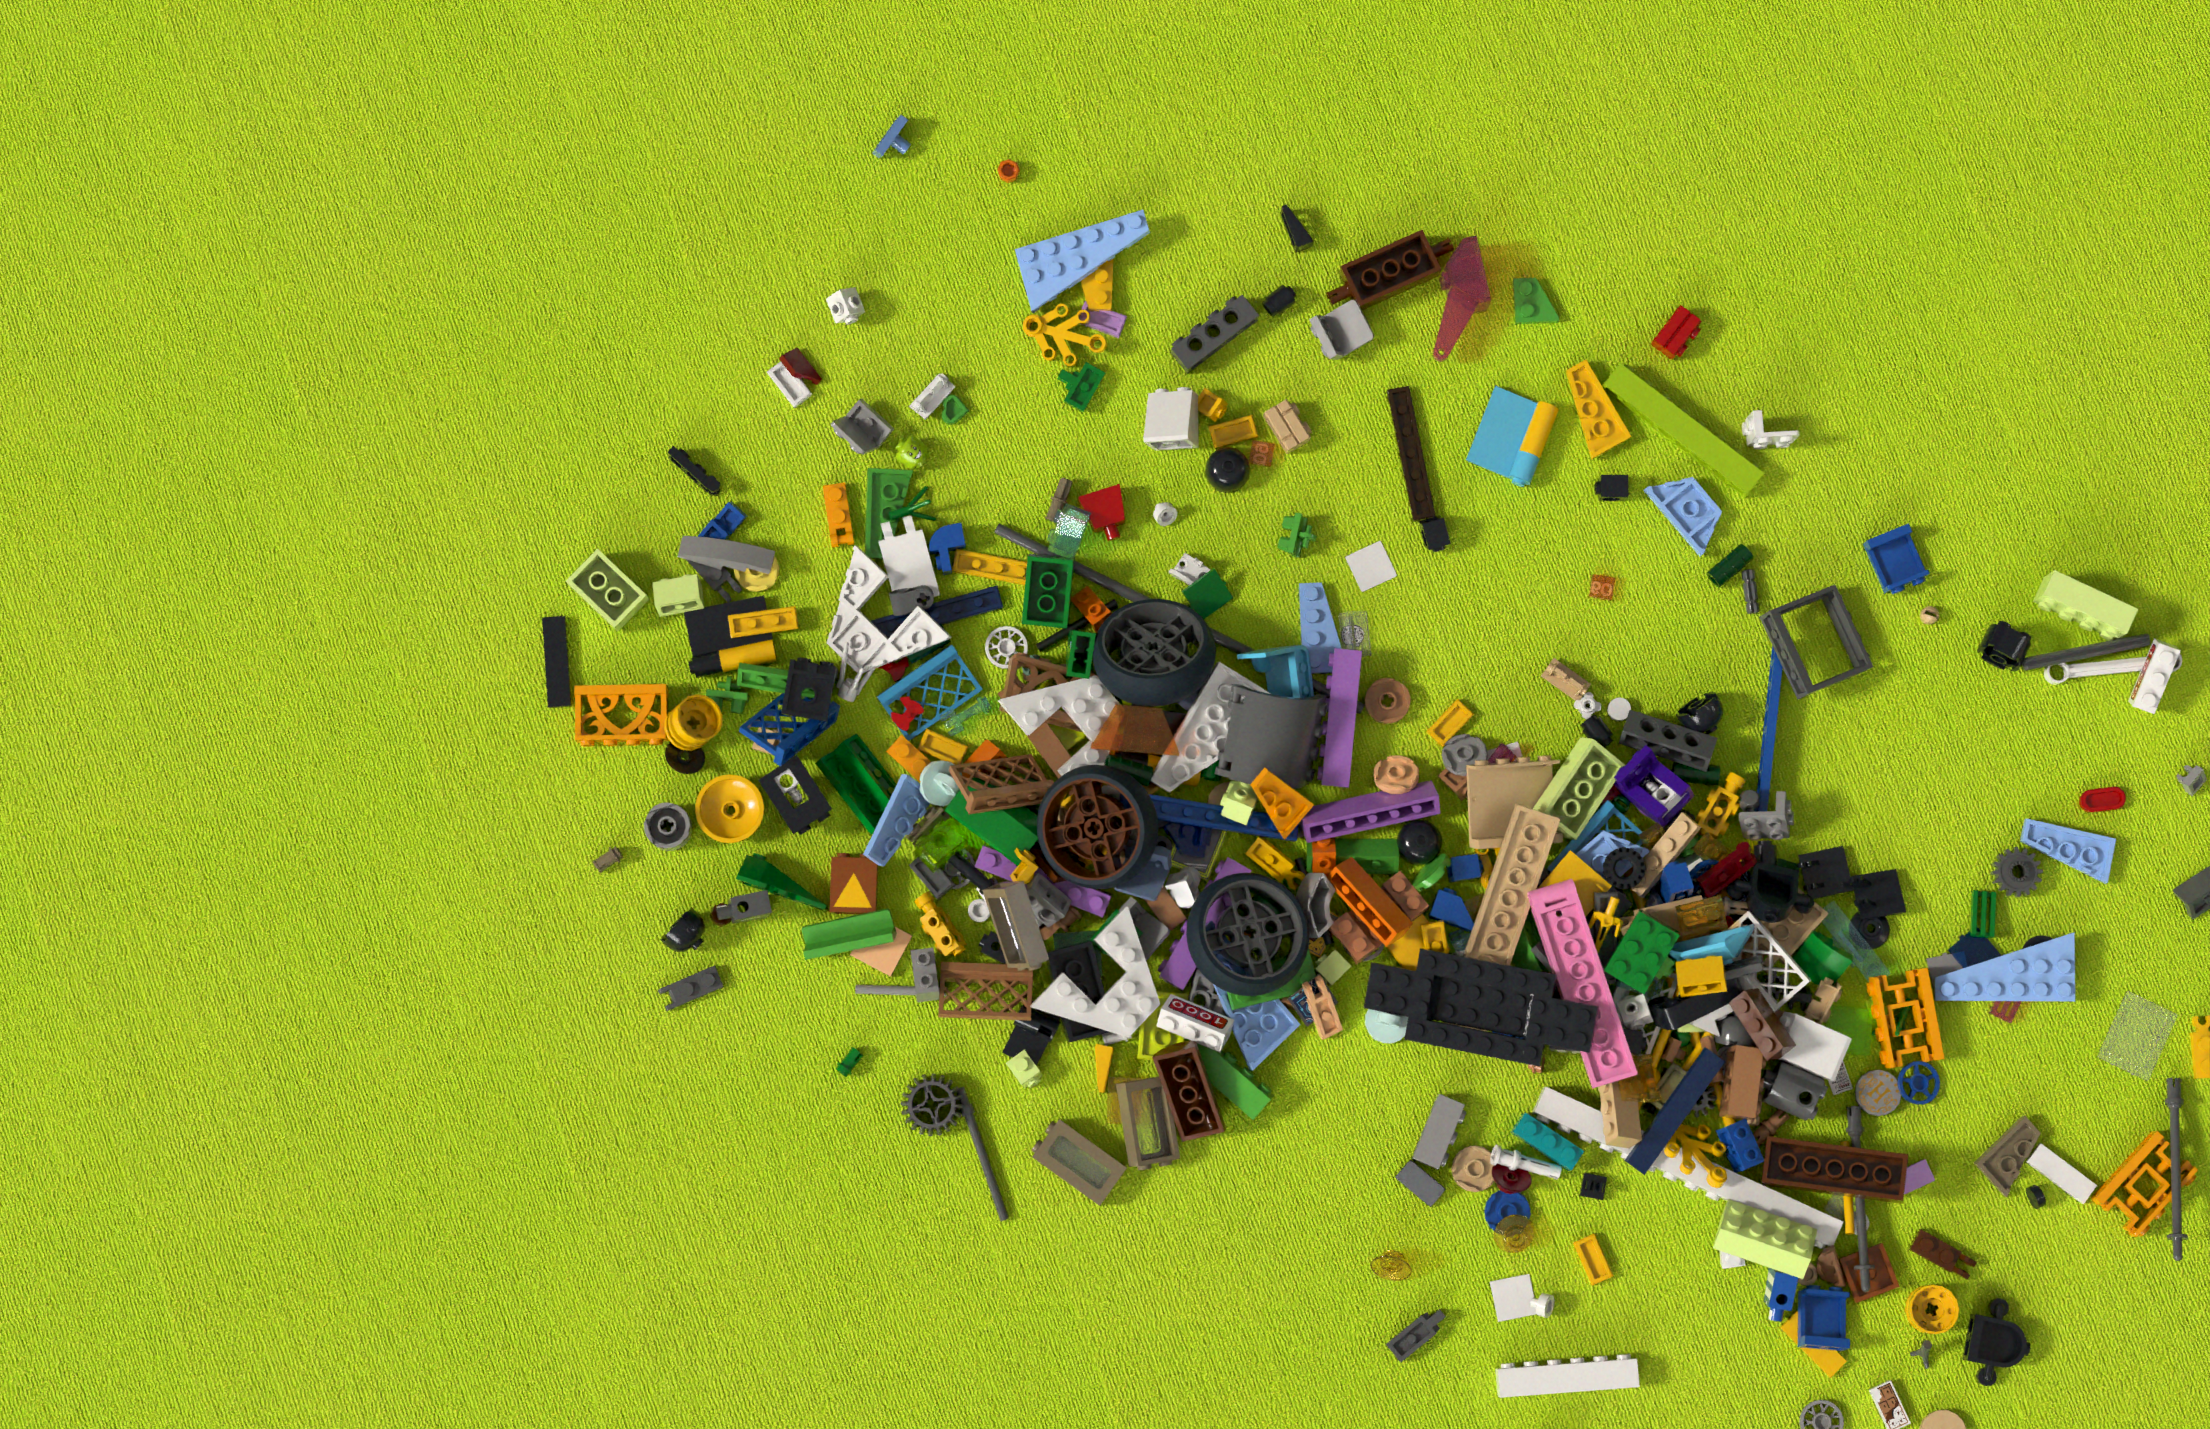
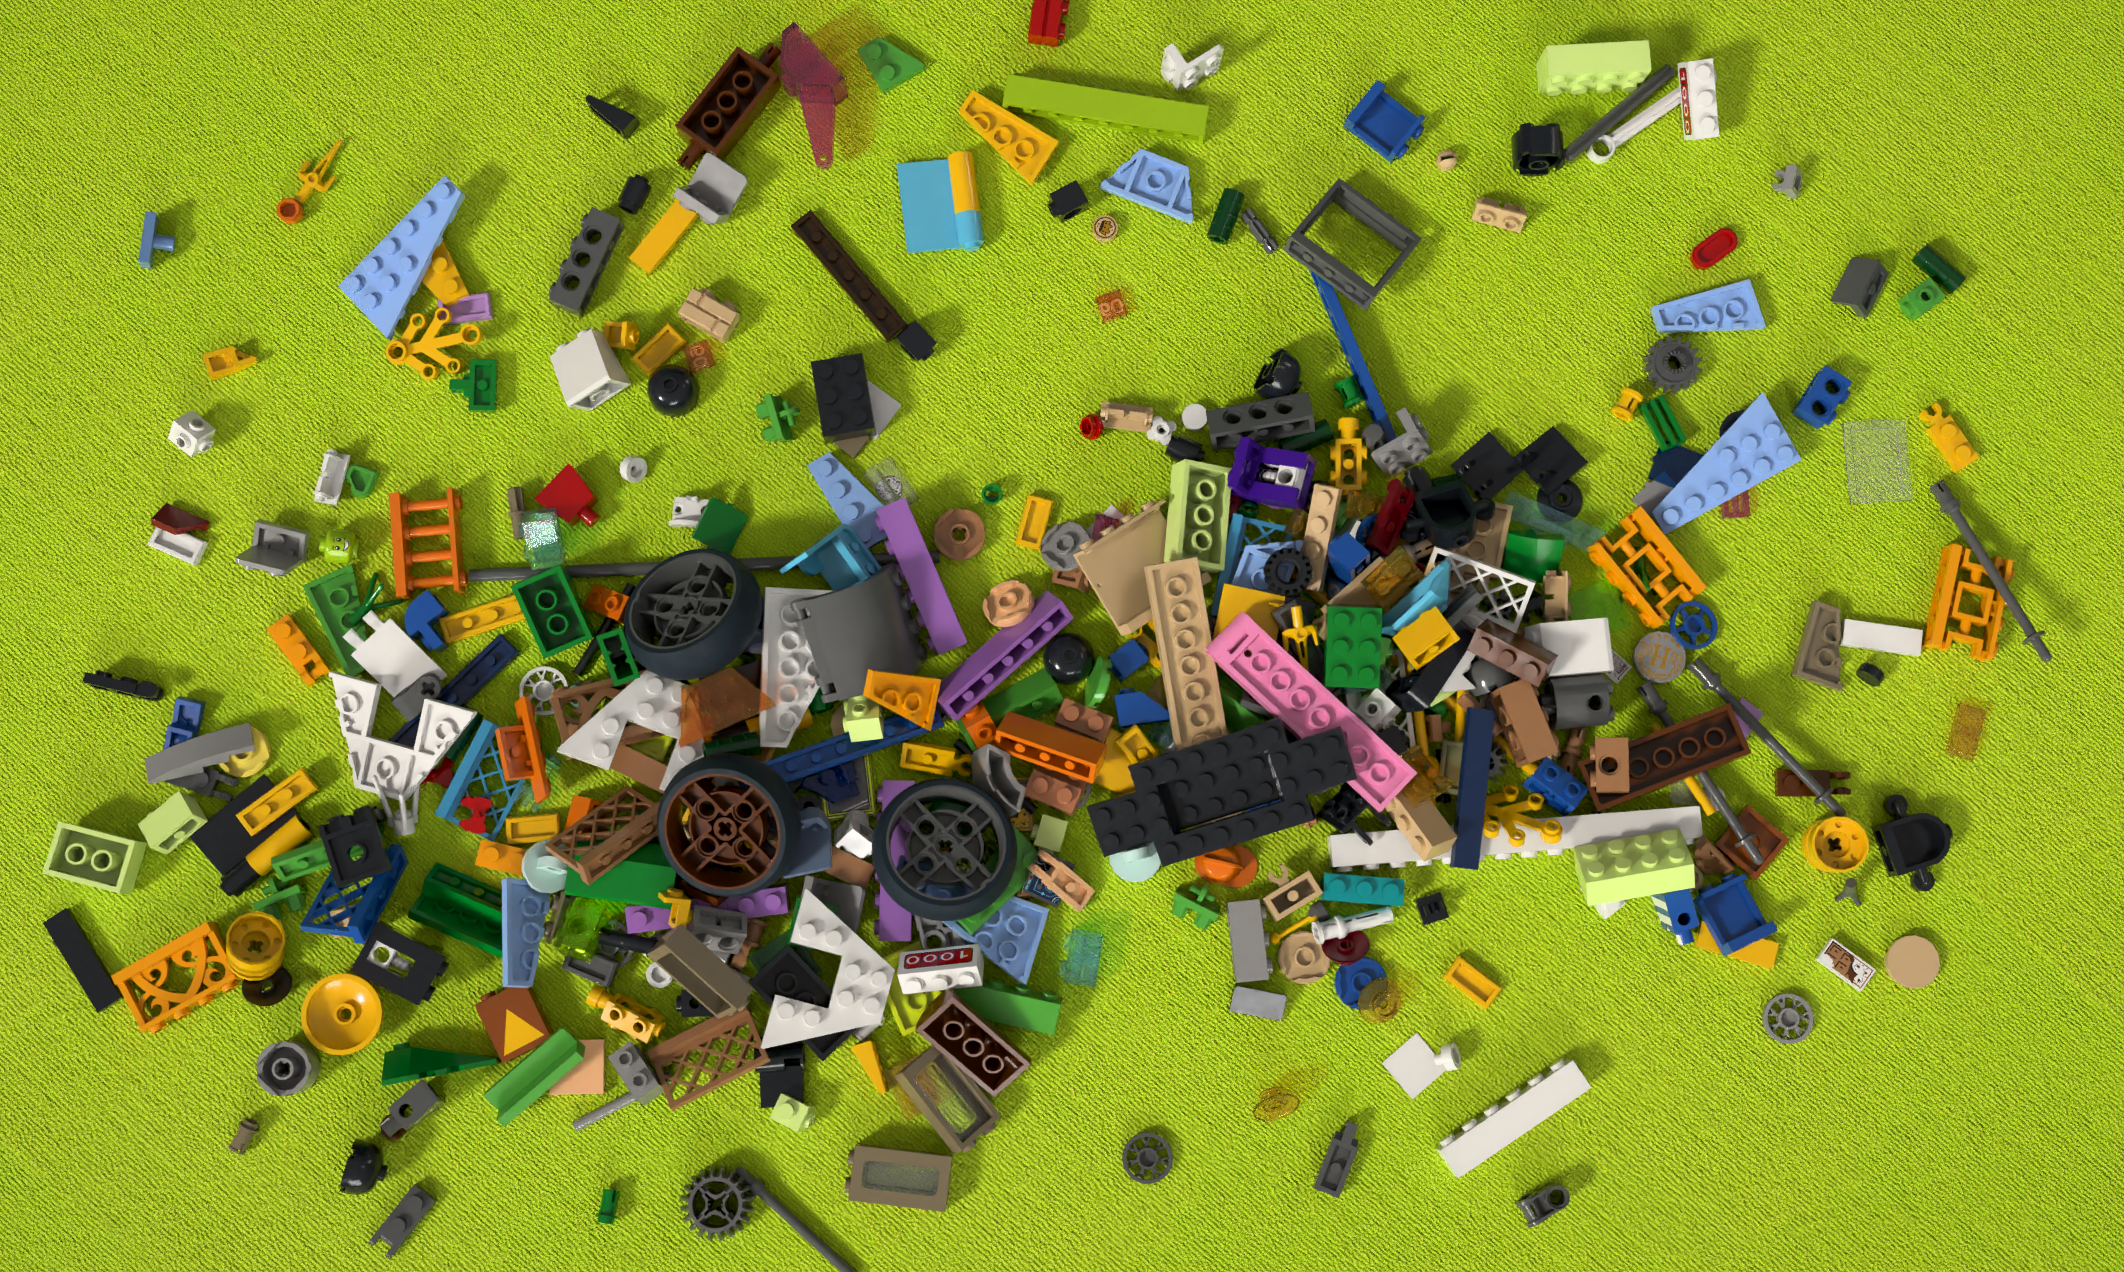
camera: 30 degrees left, 0 degrees up
none -> yellow slope [202,346,257,381]
none -> yellow piece [294,139,343,205]
none -> orange fence [389,487,469,600]
none -> orange bracket [495,695,551,804]
none -> yellow tile [629,199,698,275]
none -> black brick [811,353,877,444]
none -> dark tan tile [833,436,870,459]
none -> green hinge [982,483,1003,505]
none -> clear light blue brick [1059,929,1104,987]
none -> red plate [1080,414,1103,440]
none -> tile [1092,215,1118,243]
none -> dark grey wheel [1122,1132,1173,1184]
none -> bright green hips [1171,882,1221,930]
none -> orange piece [1195,845,1257,887]
none -> tan brick [1261,864,1323,922]
none -> hinge [1270,900,1330,944]
none -> black plate [1316,782,1392,846]
none -> green bush [1333,376,1365,409]
none -> tan hinge [1471,196,1527,233]
none -> medium nougat brick [1590,737,1630,793]
none -> yellow bush [1611,387,1644,422]
none -> dark grey bar [1687,656,1846,817]
none -> blue brick [1791,365,1852,429]
none -> clear yellow plate [1944,703,1987,761]

